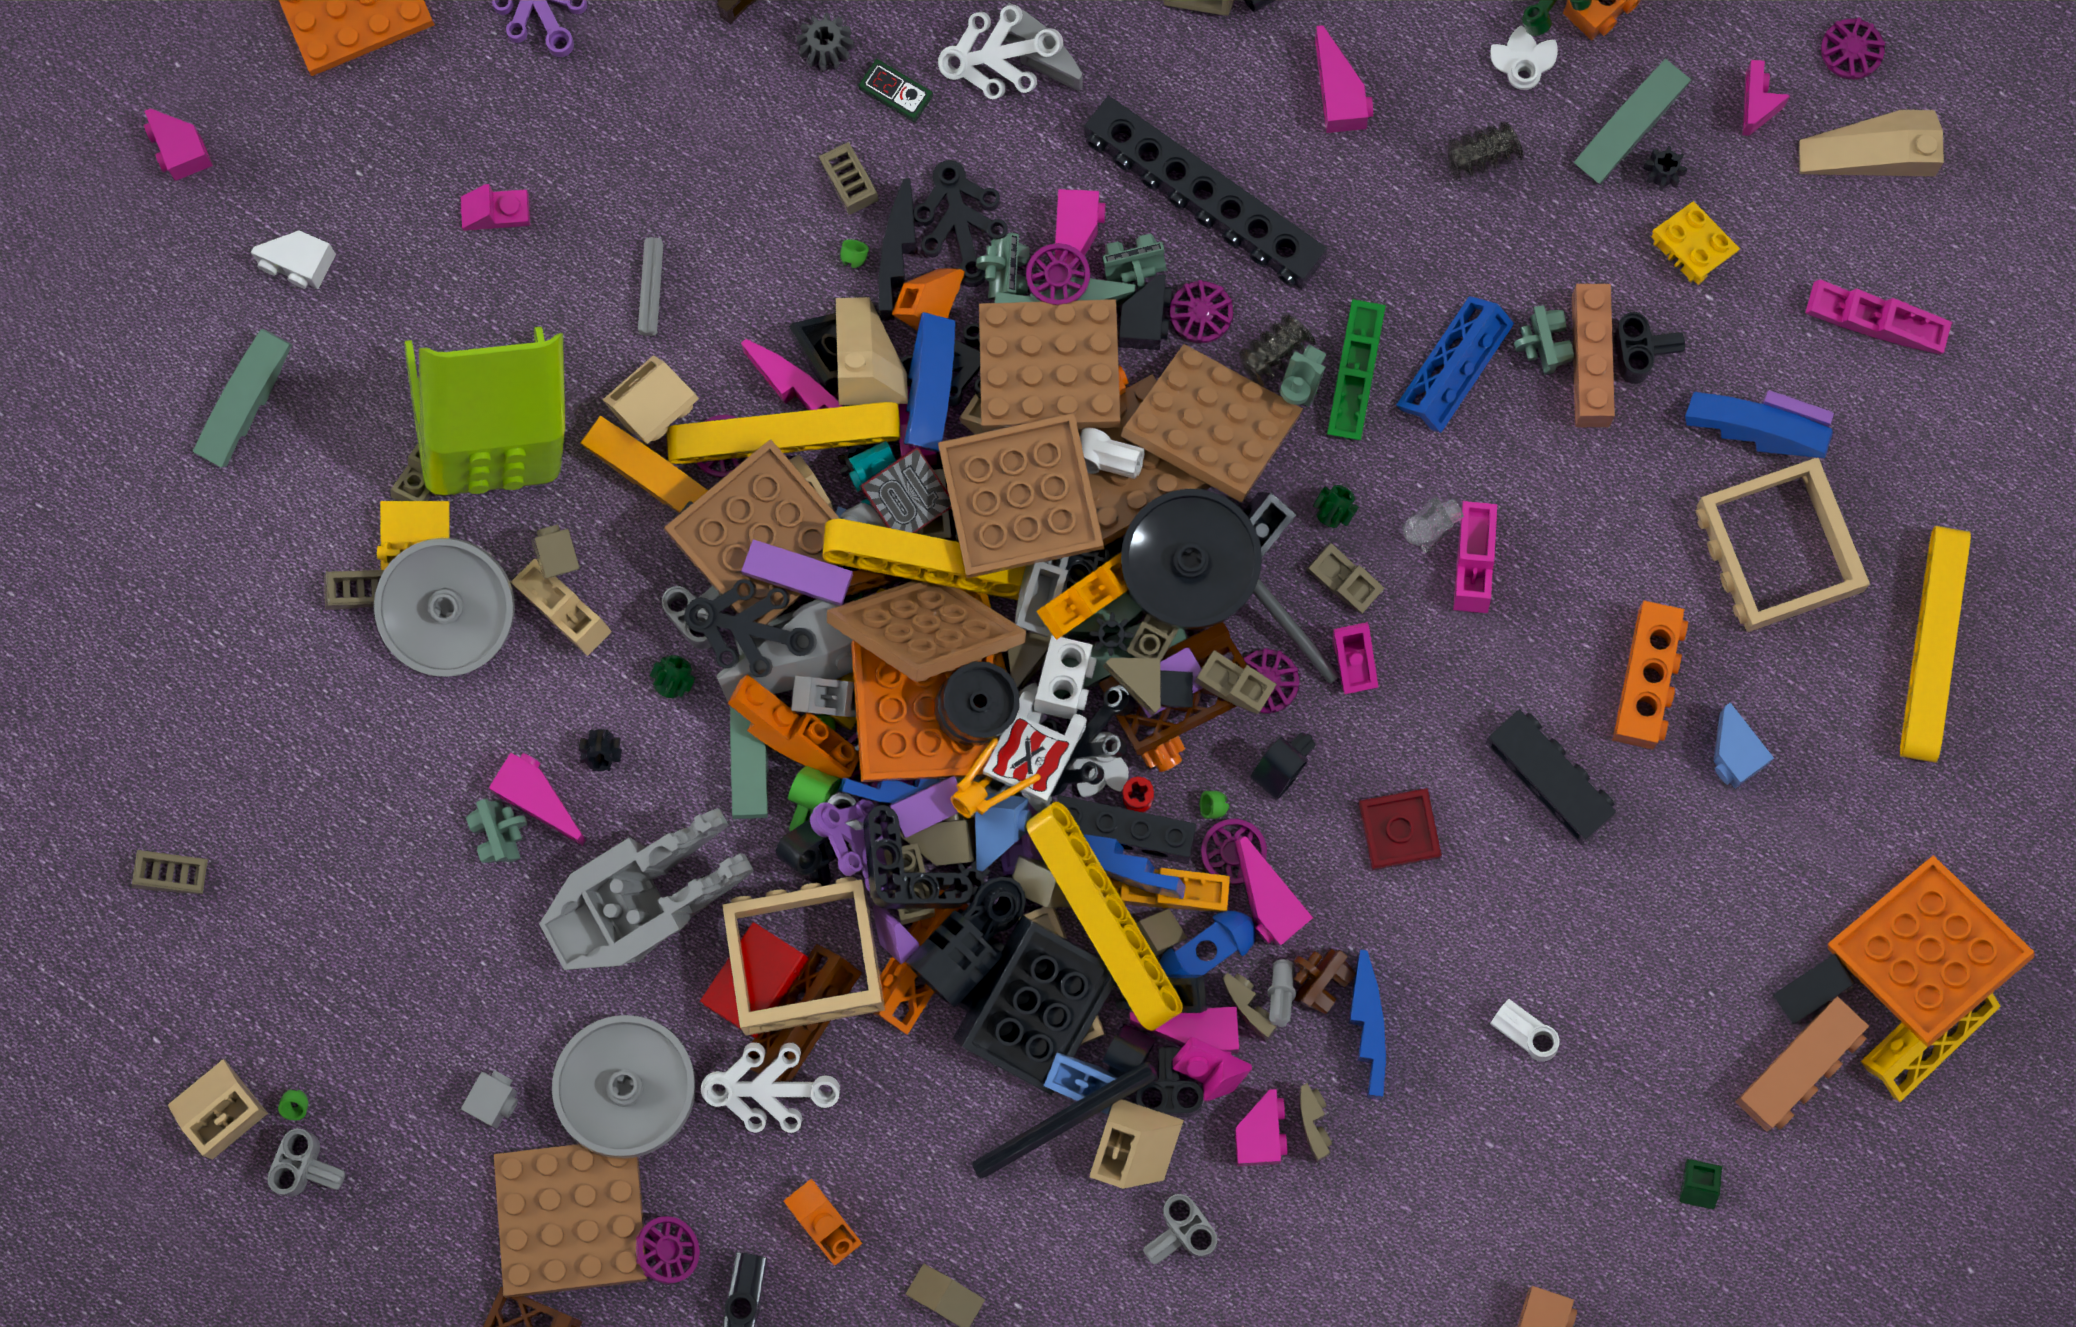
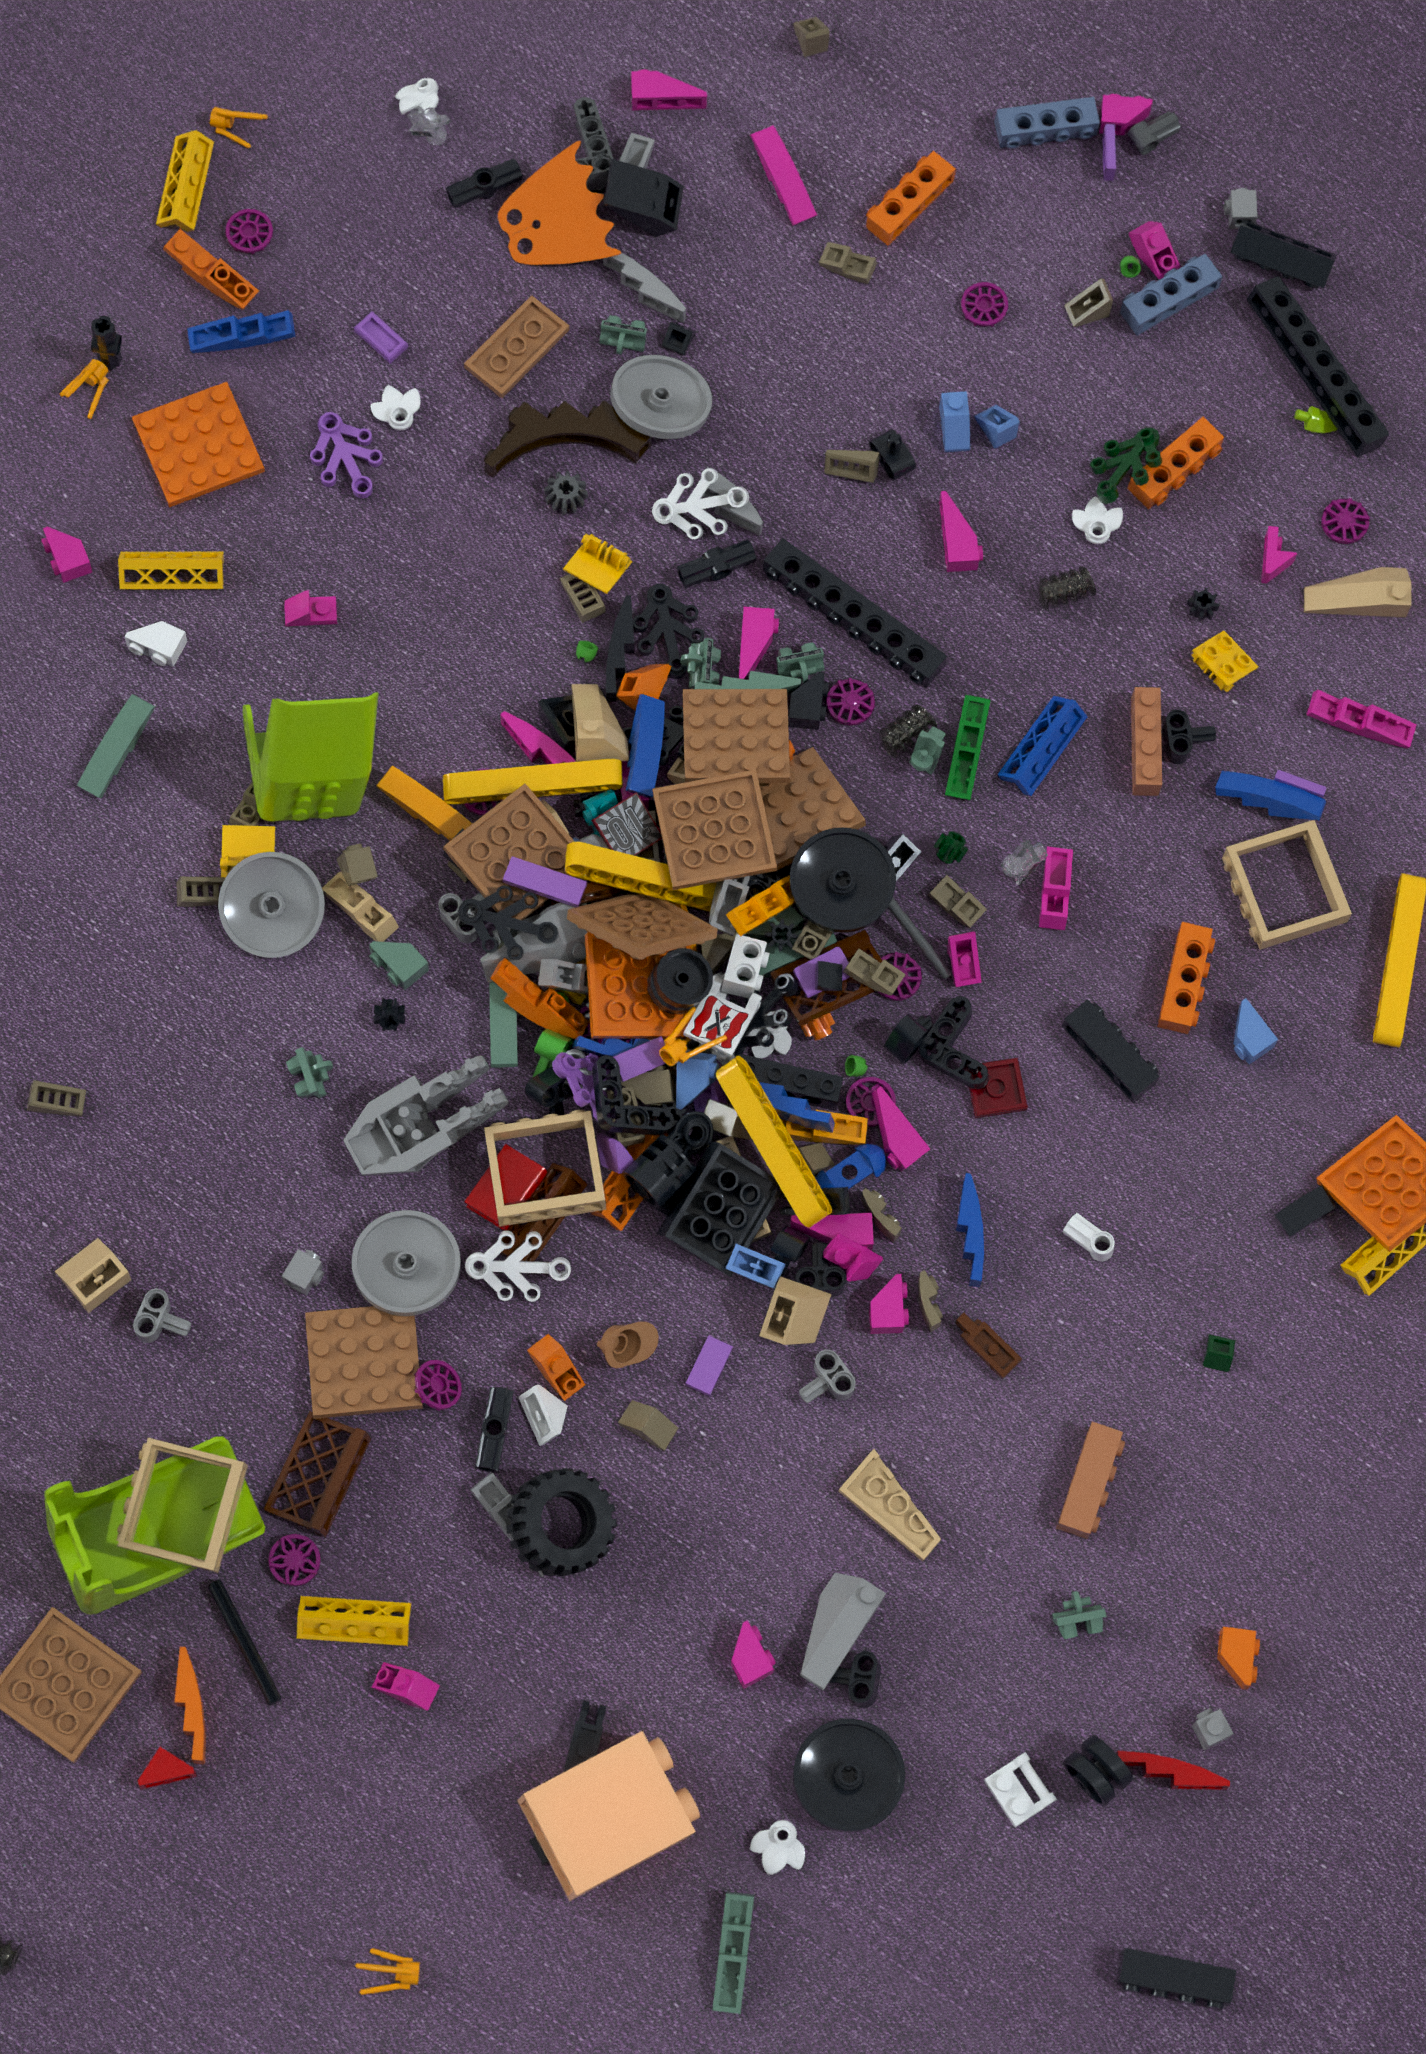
camera: 10 degrees left, 5 degrees down
bright green hinge [278,1089,309,1121] -> none
dark pink slope [489,753,586,846] -> none
tan slope [602,355,699,444] -> none
light grey axle [638,237,663,336] -> none
dark green gear [649,655,696,698] -> none
tile [858,58,933,123] -> none
black axle [972,1062,1157,1178] -> none
magenta wheel [1026,243,1090,305] -> none
white piece [1080,428,1145,479] -> none
dark tan slope [1103,658,1161,716] -> none
medium nougat plate [1121,344,1303,503] -> none
red bush [1123,776,1154,812] -> none
light grey axle [1267,959,1296,1027] -> none
reddish brown hips [1293,949,1356,1014] -> none
sand green hips [1514,305,1574,375] -> none
sand green slope [1574,58,1692,184] -> none
nougat brick [1735,996,1869,1132] -> none
none -> yellow fence [118,551,224,589]
none -> sand green slope [369,941,429,990]
none -> white slope [518,1385,568,1446]
none -> yellow hinge [563,534,632,594]
none -> medium nougat piece [597,1321,659,1368]
none -> black piece [677,539,756,588]
none -> medium lavender tile [685,1335,733,1397]
none -> black beam [919,996,989,1089]
none -> reddish brown hinge [955,1313,1022,1380]

